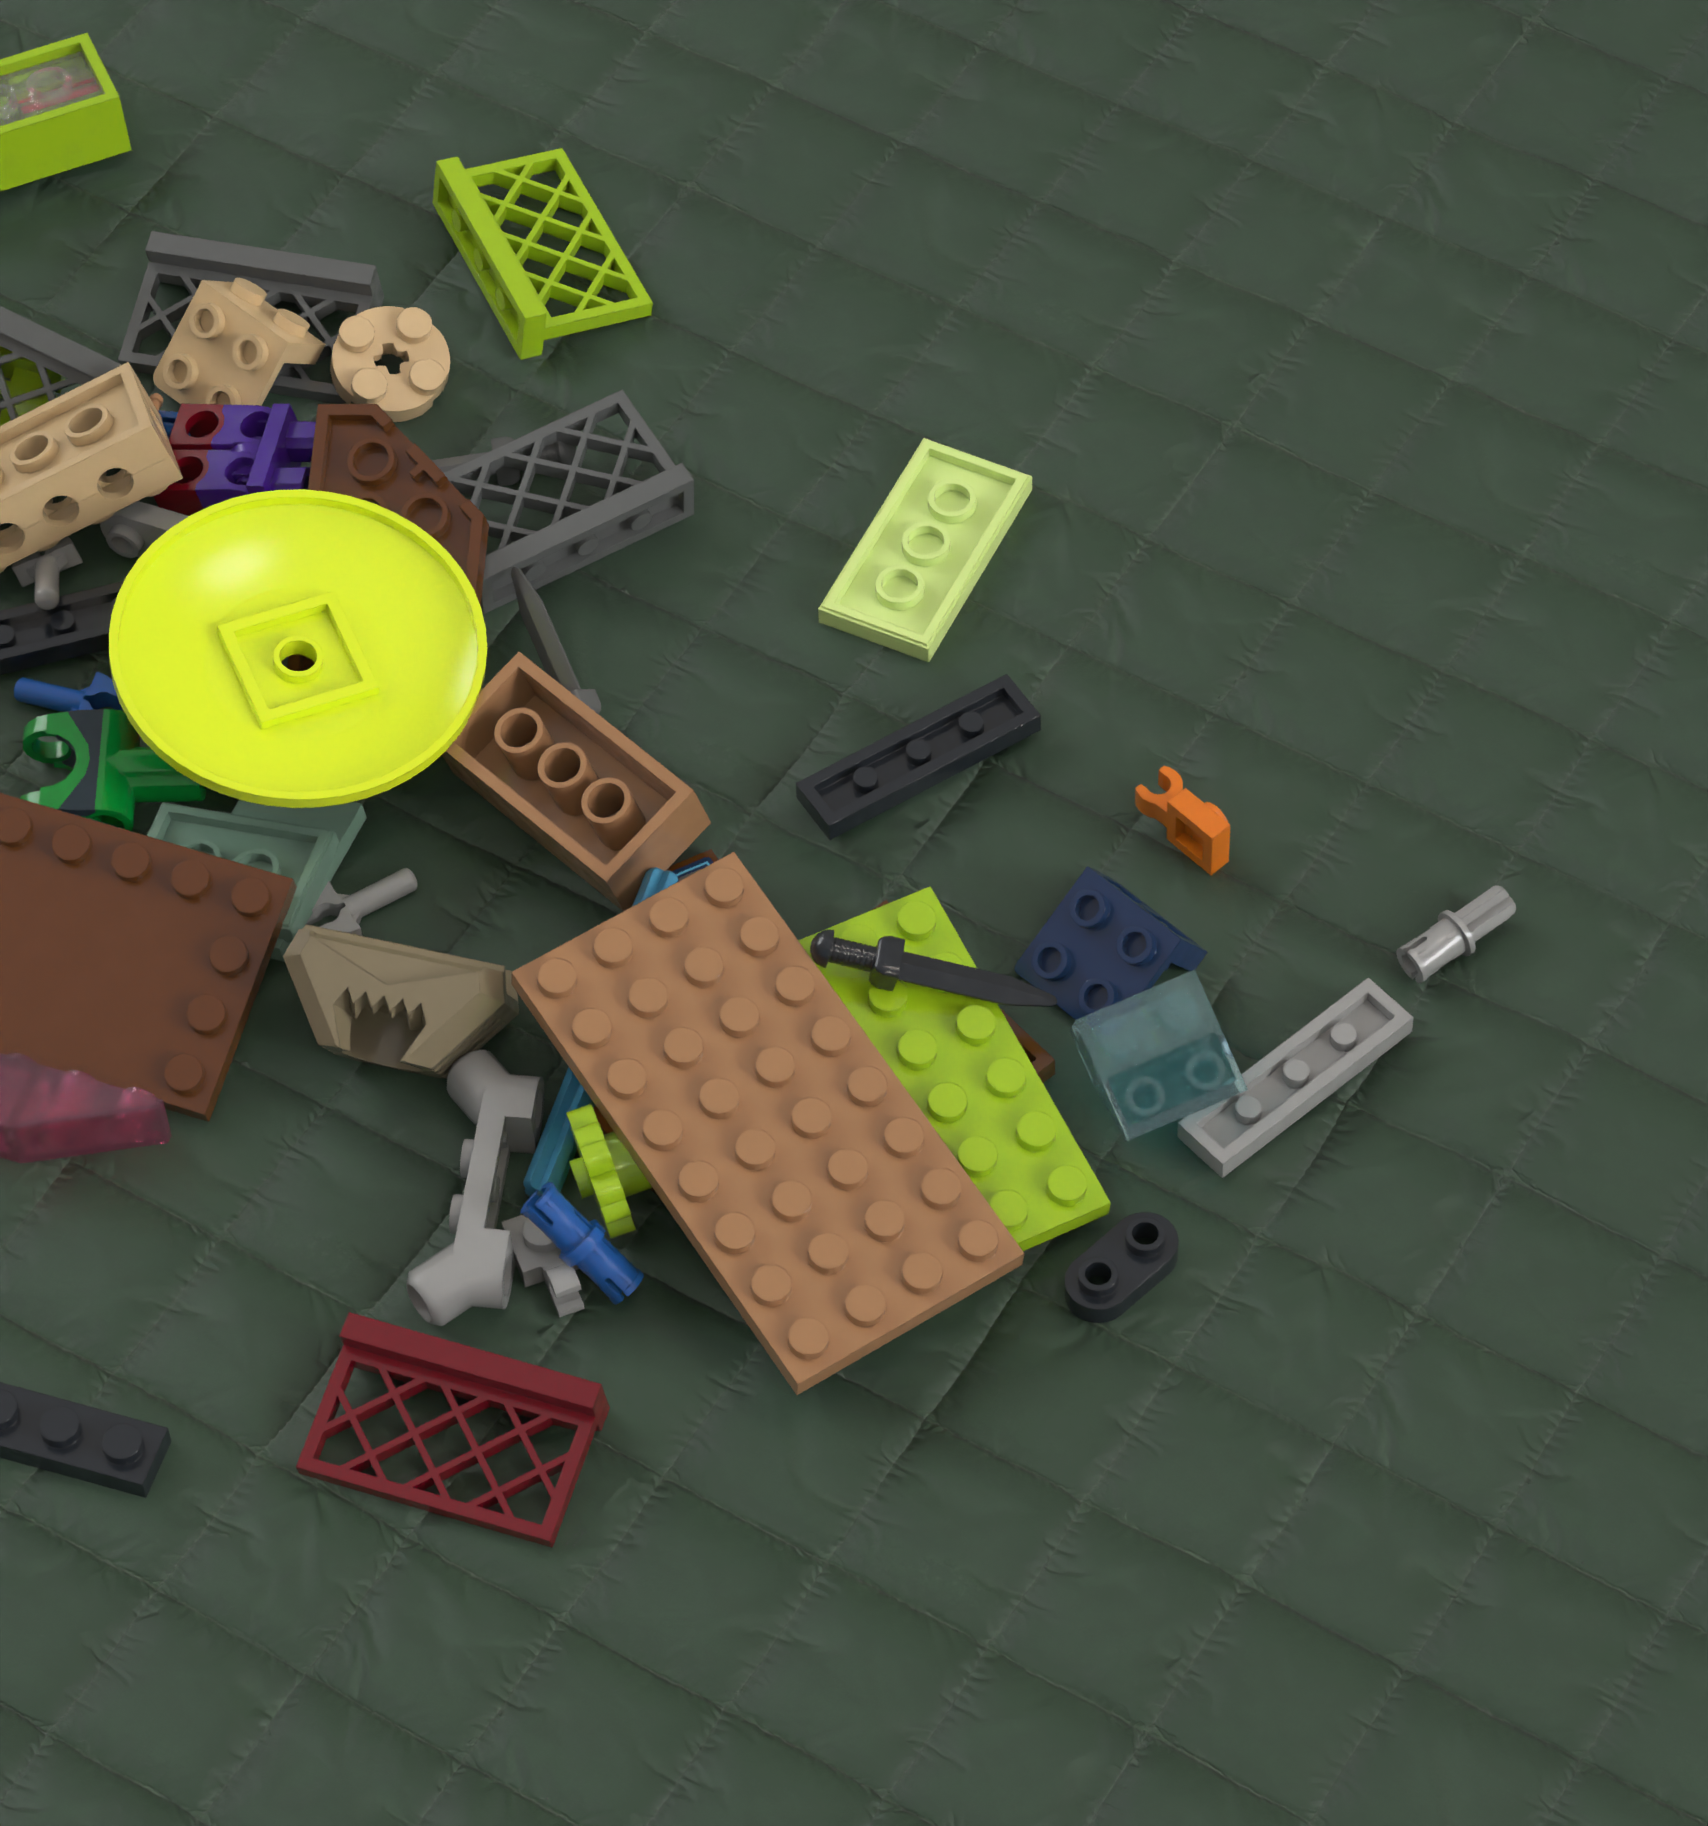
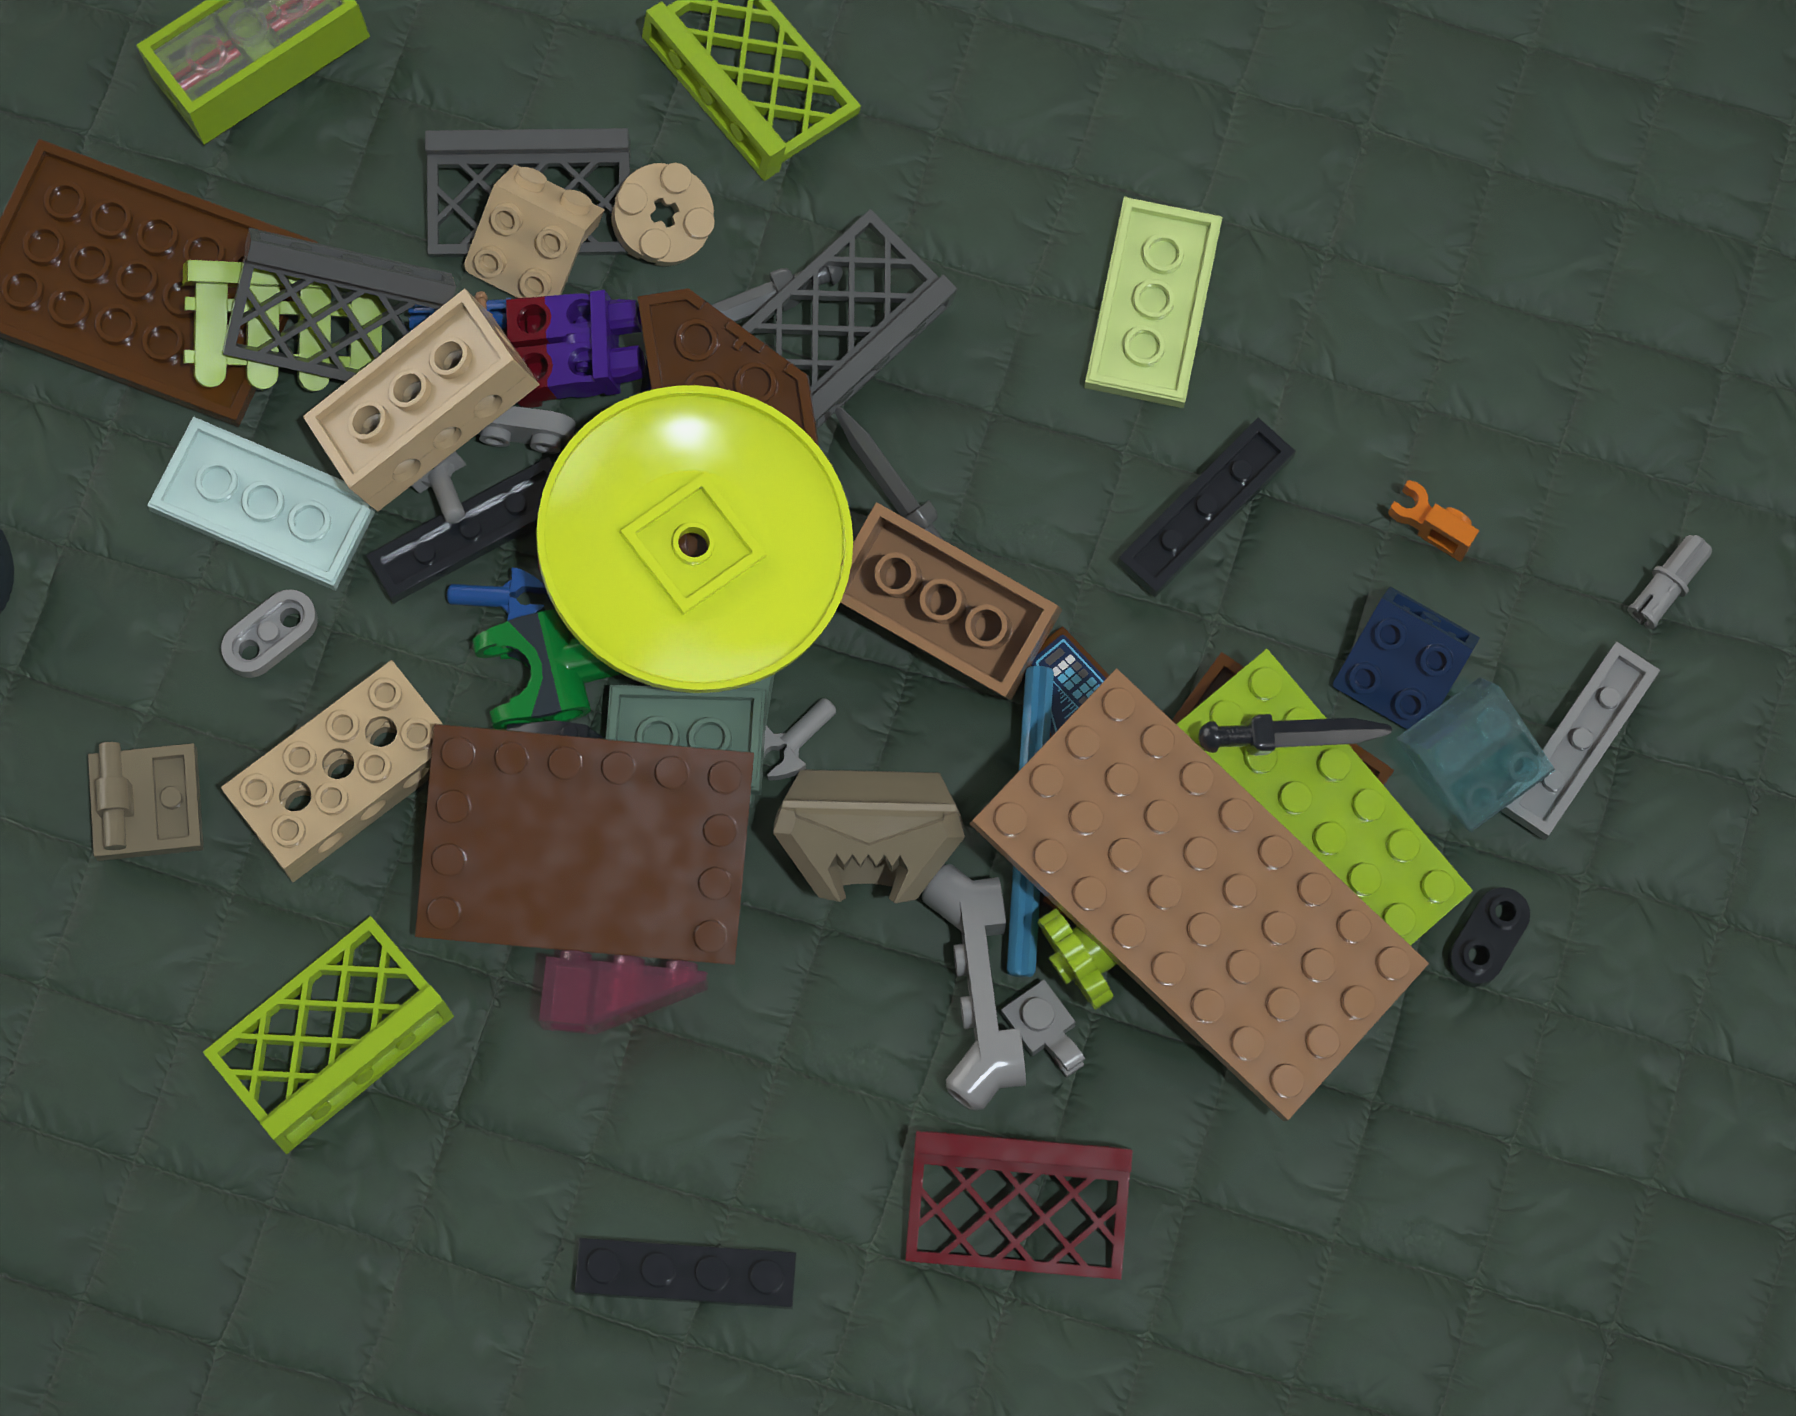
camera: 20 degrees left, 20 degrees up
blue pin [521,1182,644,1305] -> none

